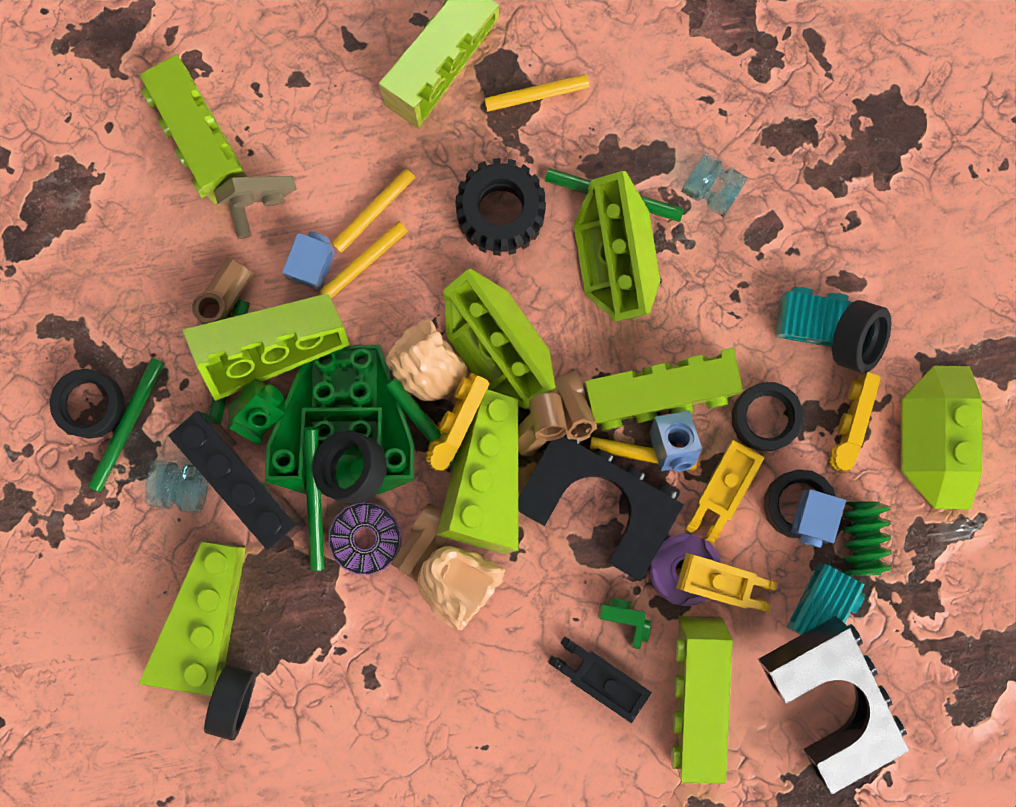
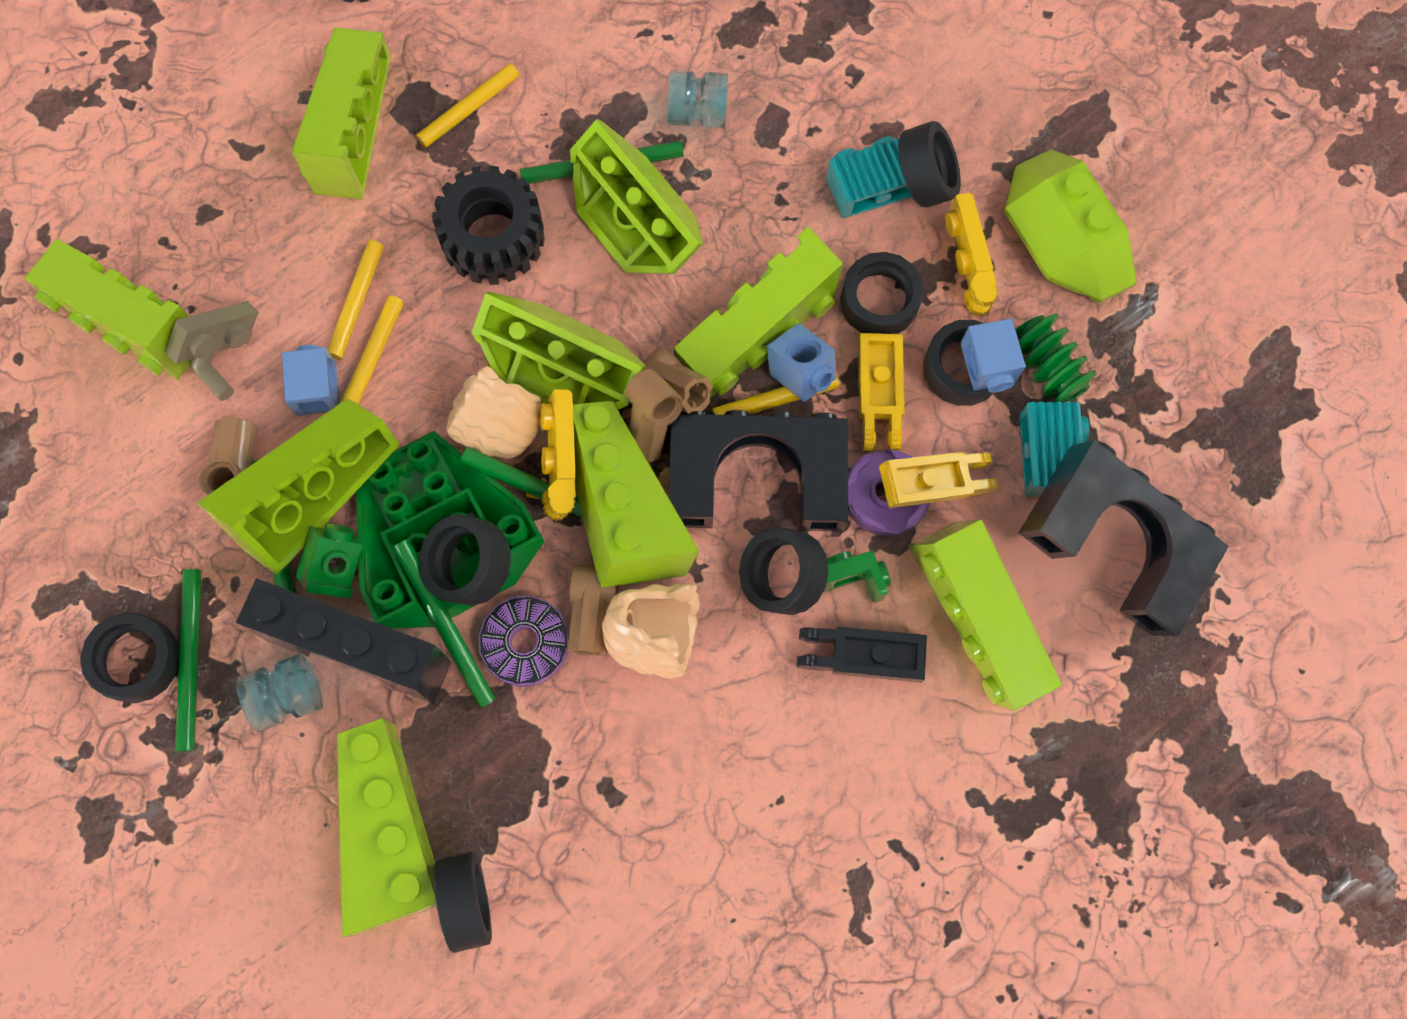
camera: 30 degrees left, 10 degrees down
none -> black tyre [739,527,829,615]

